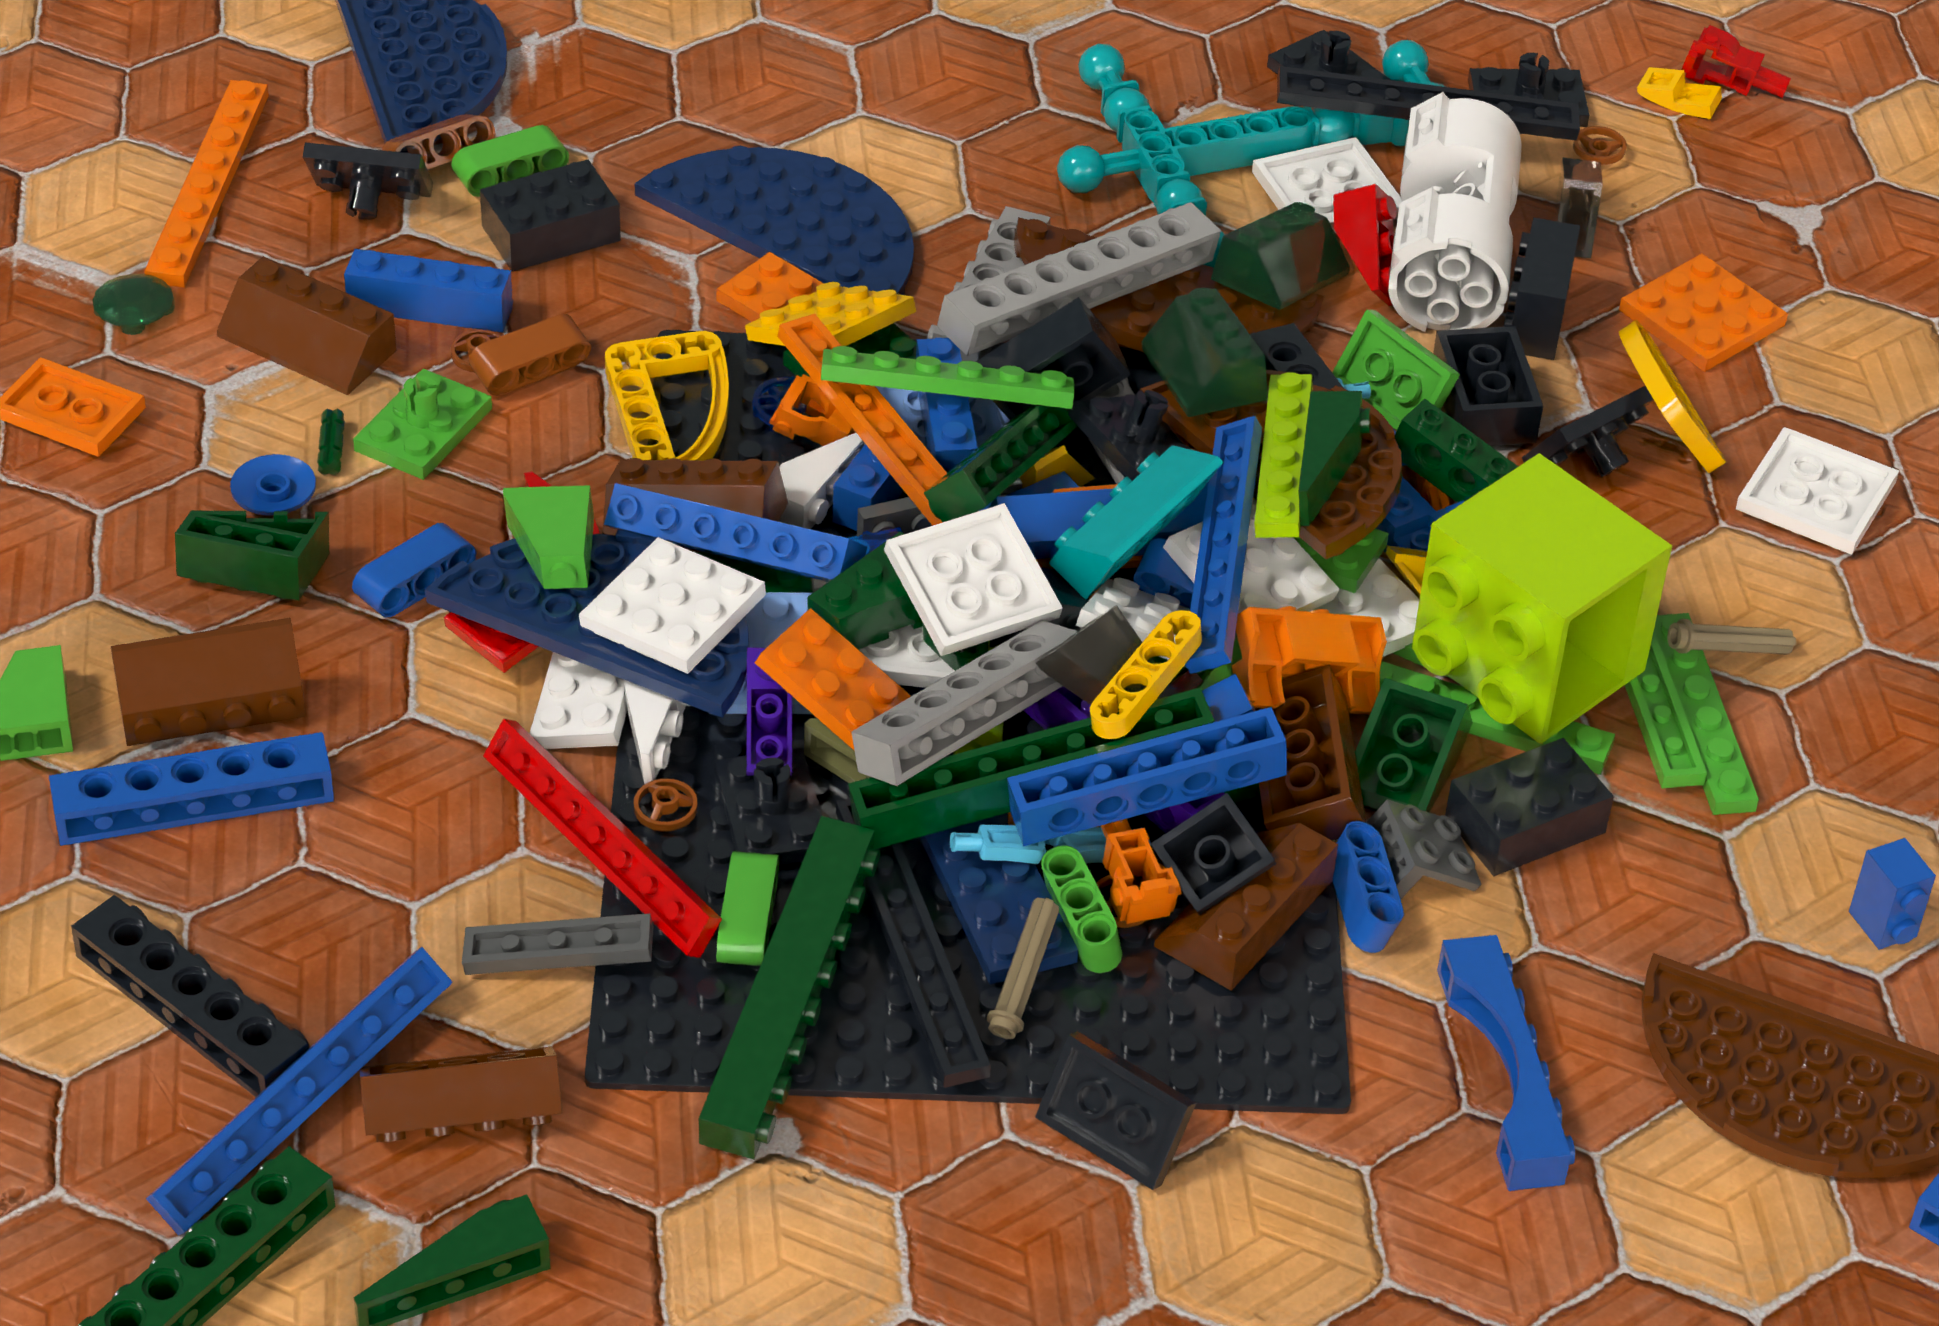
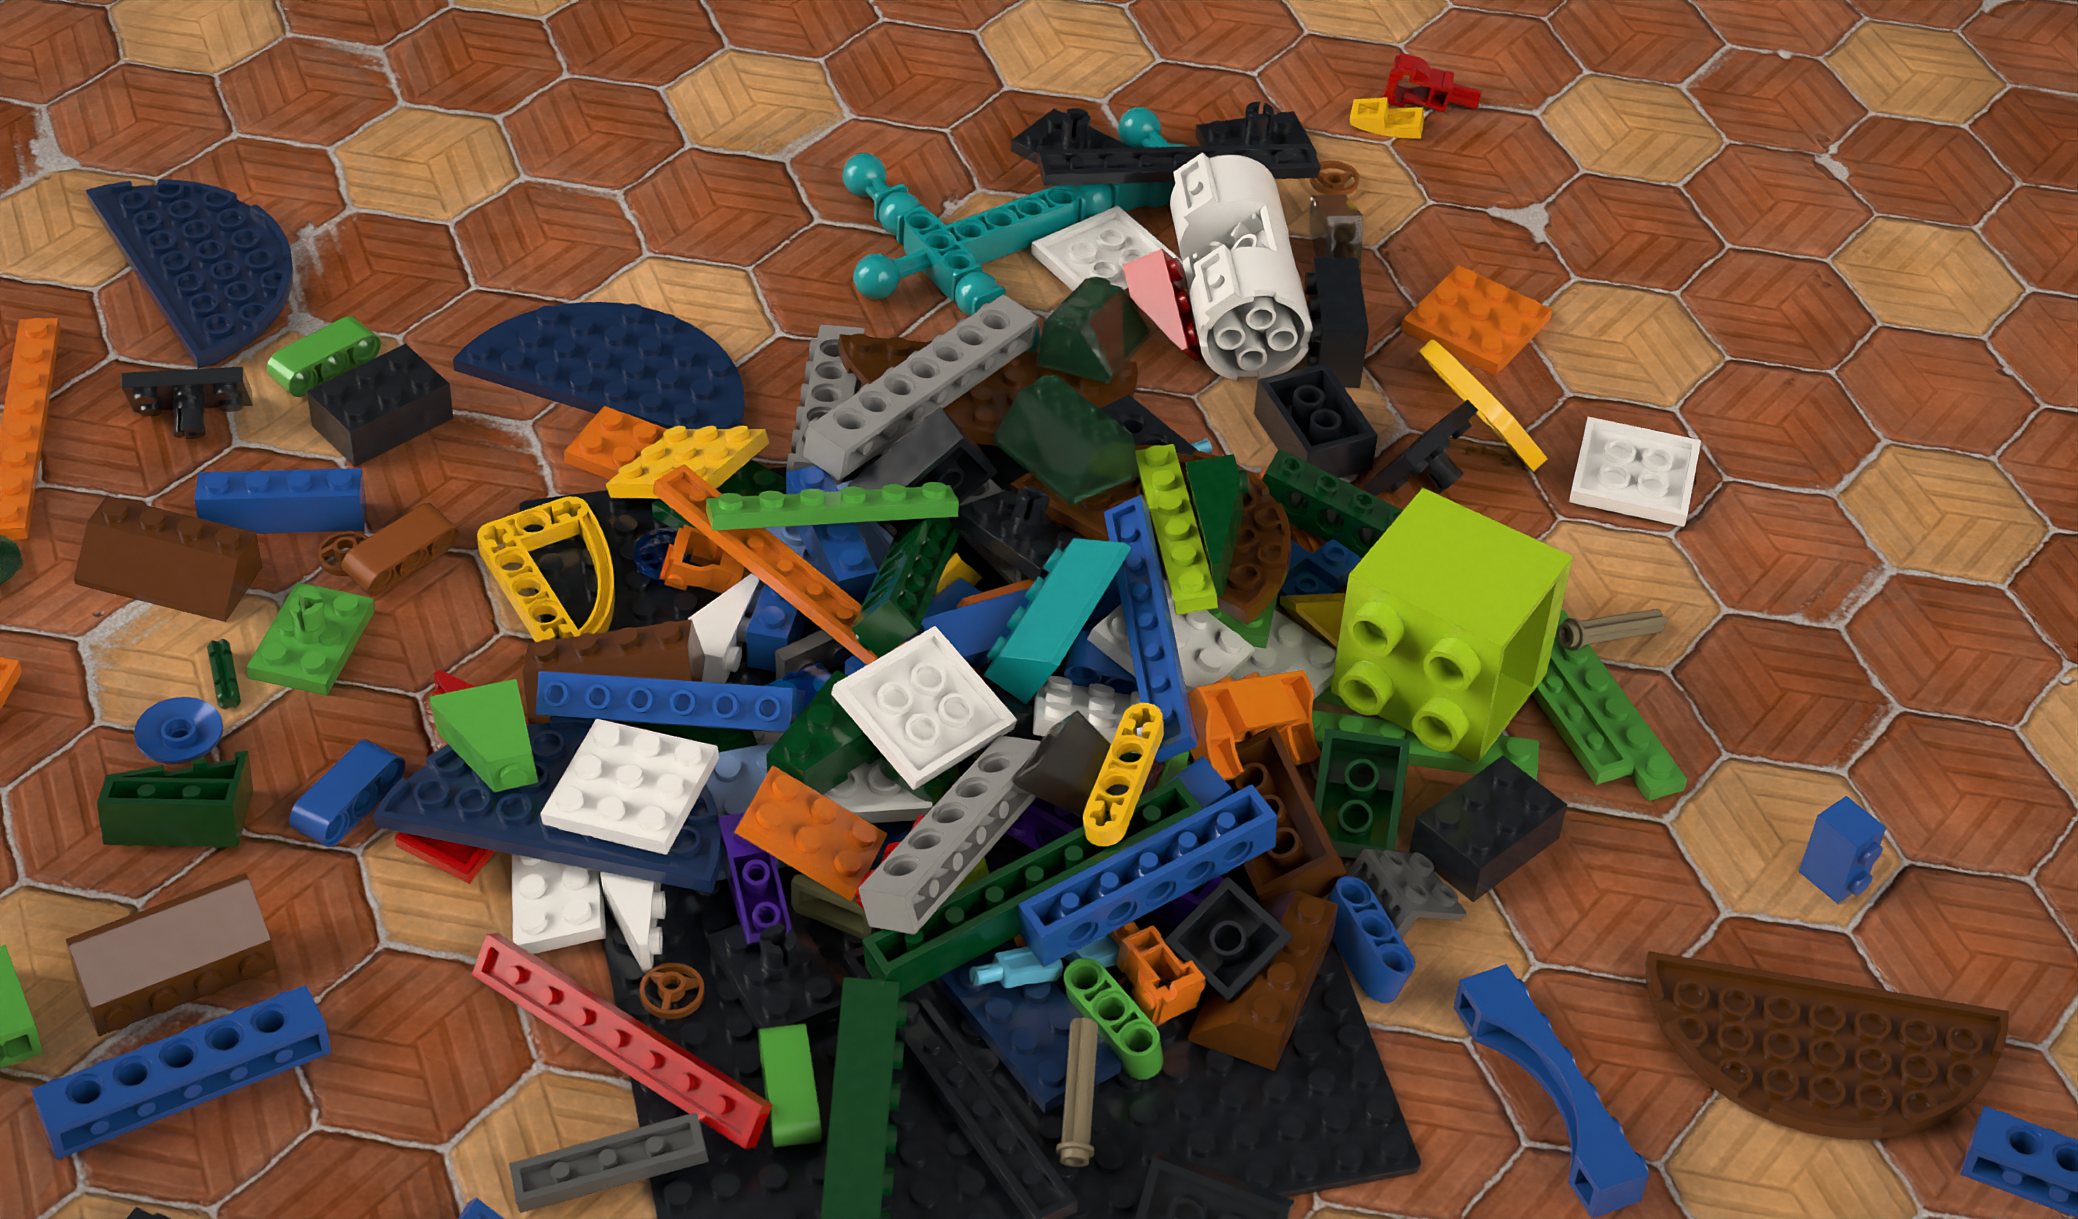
camera: 15 degrees left, 0 degrees up
dark orange beam [382,114,496,169] -> none
bright green plate [1332,309,1460,430] -> none

